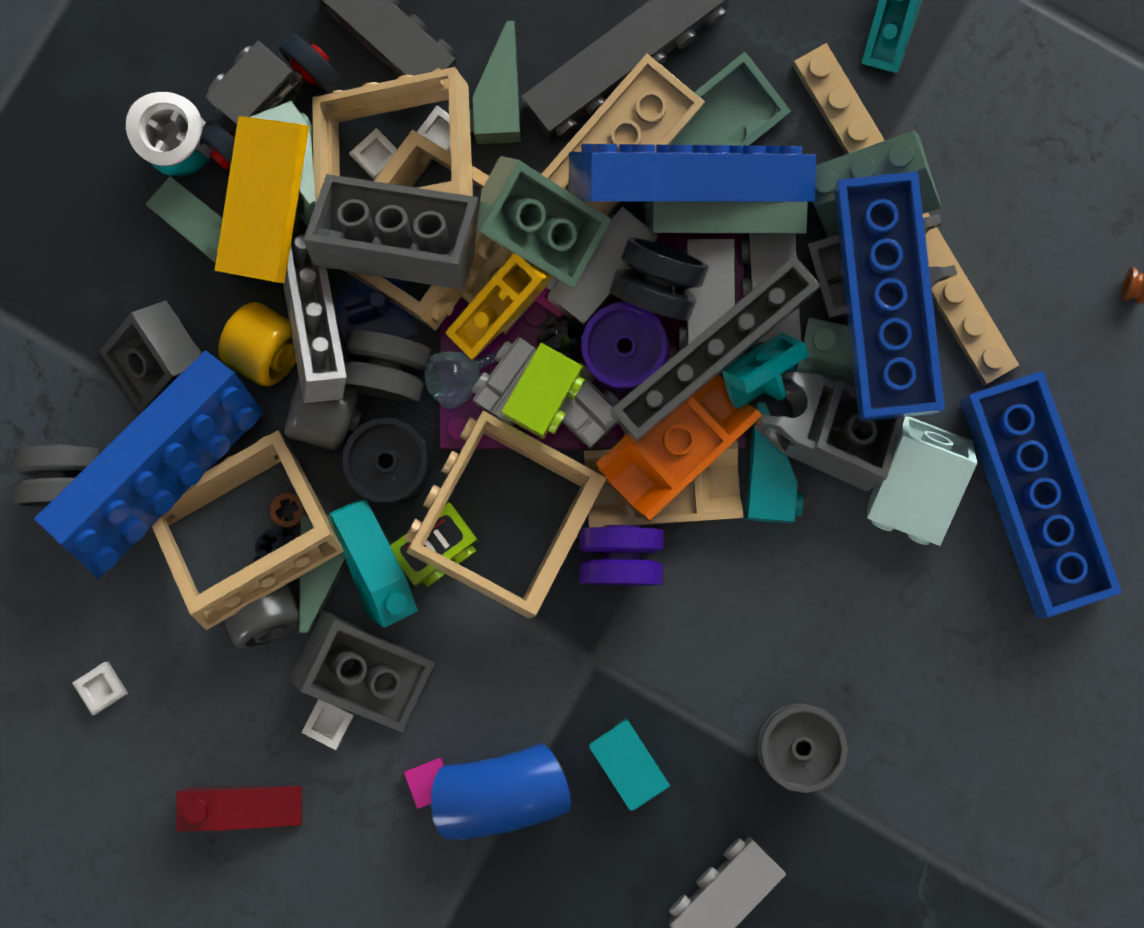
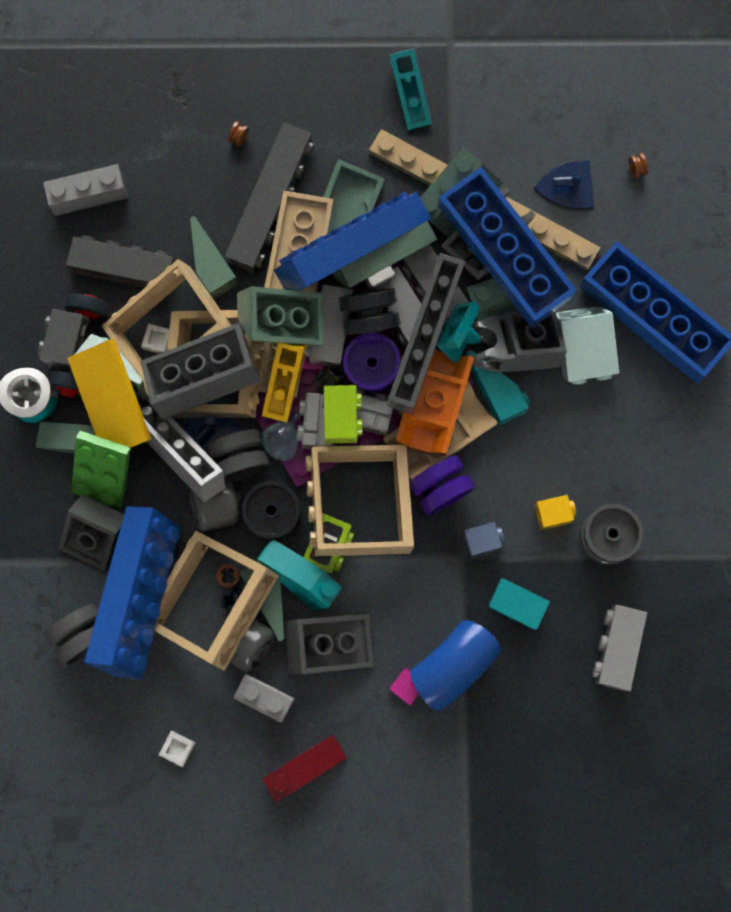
camera: 35 degrees left, 5 degrees down
yellow head [218,302,296,387] -> none
white tile [301,699,355,750] -> none
white tile [417,106,451,153] -> none
none -> bright green plate [71,431,131,509]
none -> light grey brick [233,674,295,723]
none -> white tile [365,266,395,290]
none -> sand blue brick [462,522,505,558]
none -> dark blue shield [534,160,594,209]
none -> yellow brick [534,495,576,531]

